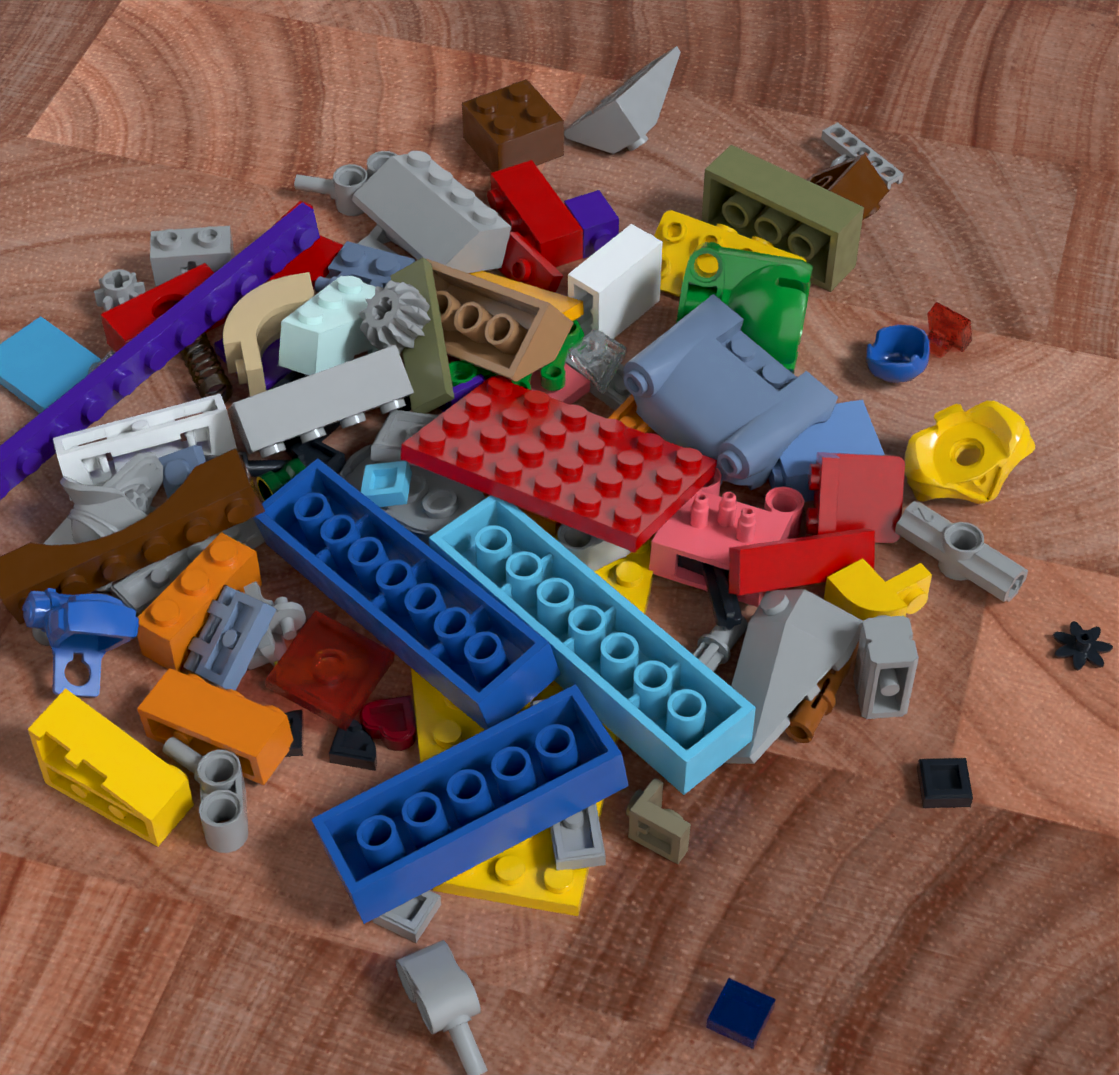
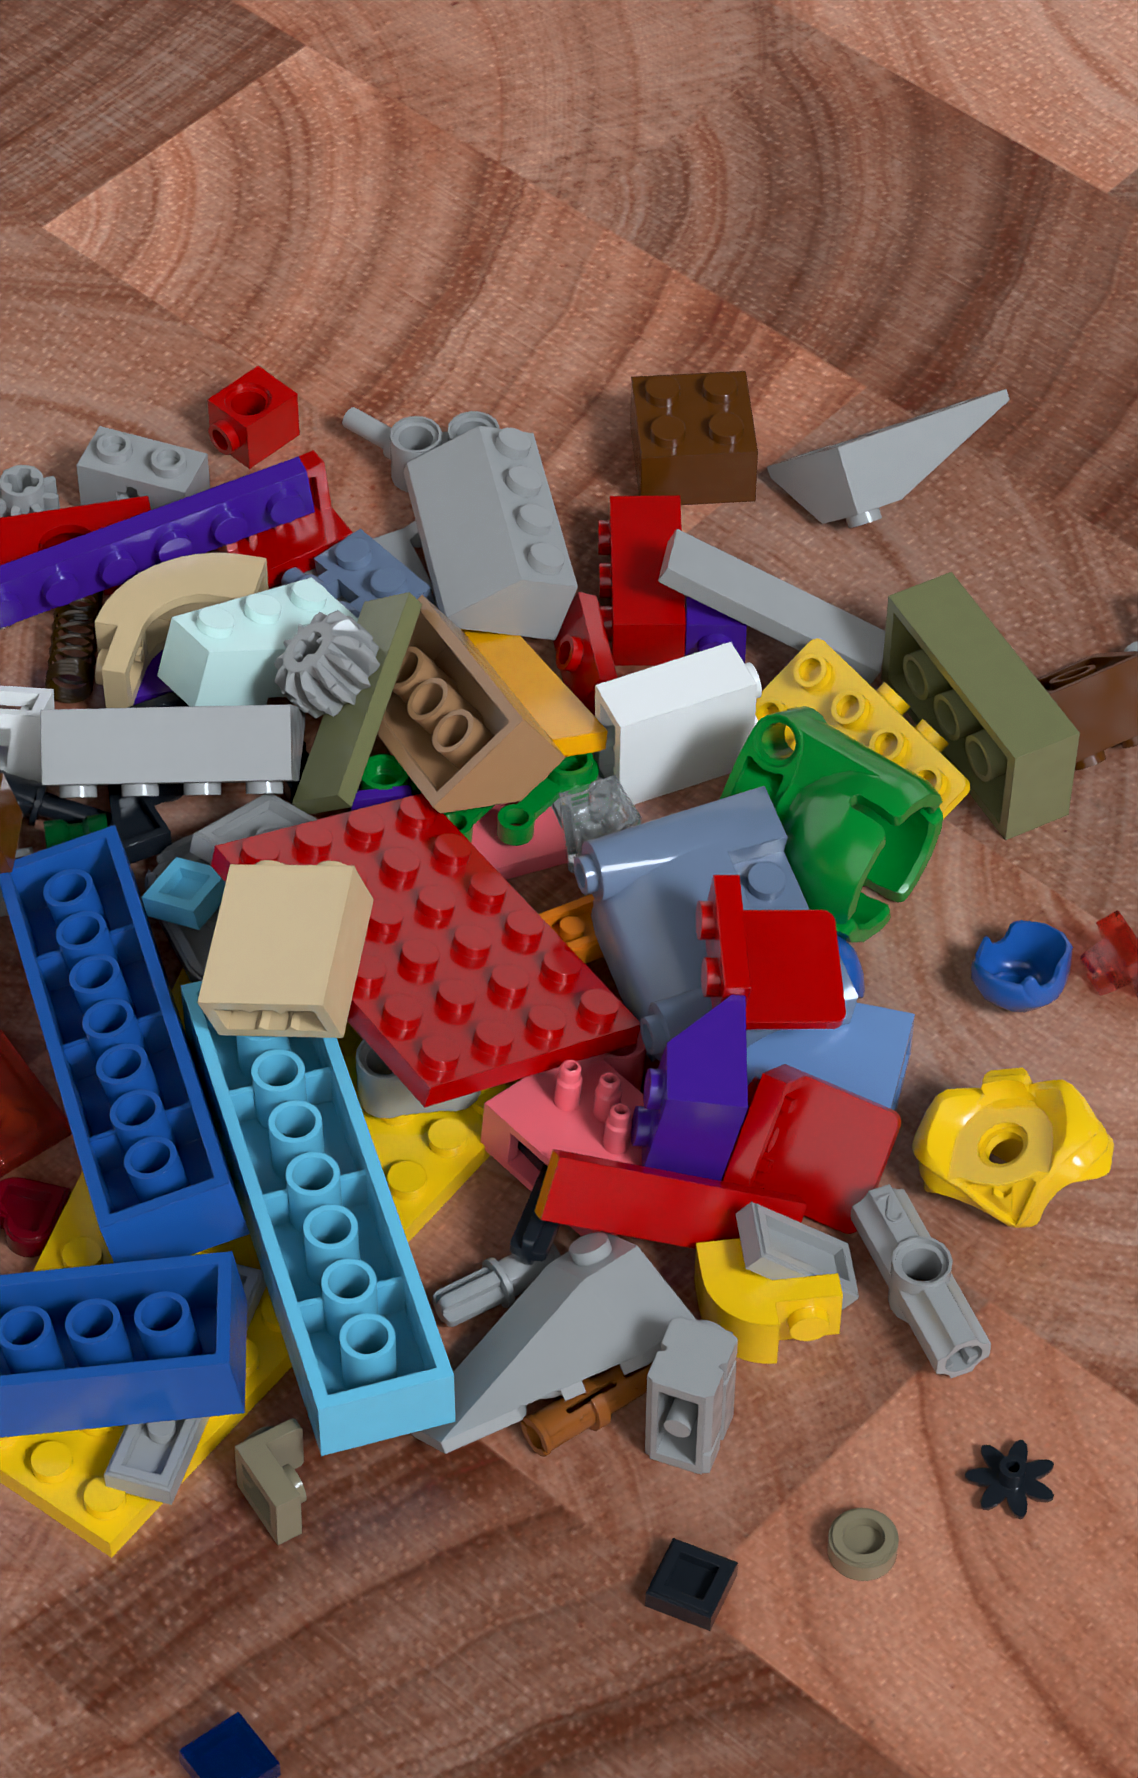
camera: 25 degrees right, 0 degrees up
none -> tan brick [197,860,374,1038]
none -> red brick [207,365,300,469]
none -> dark purple slope [631,994,748,1181]
none -> light grey tile [658,529,885,685]
none -> red bracket [696,875,846,1030]
none -> light grey tile [736,1202,859,1310]
none -> dark tan tile [827,1508,899,1581]

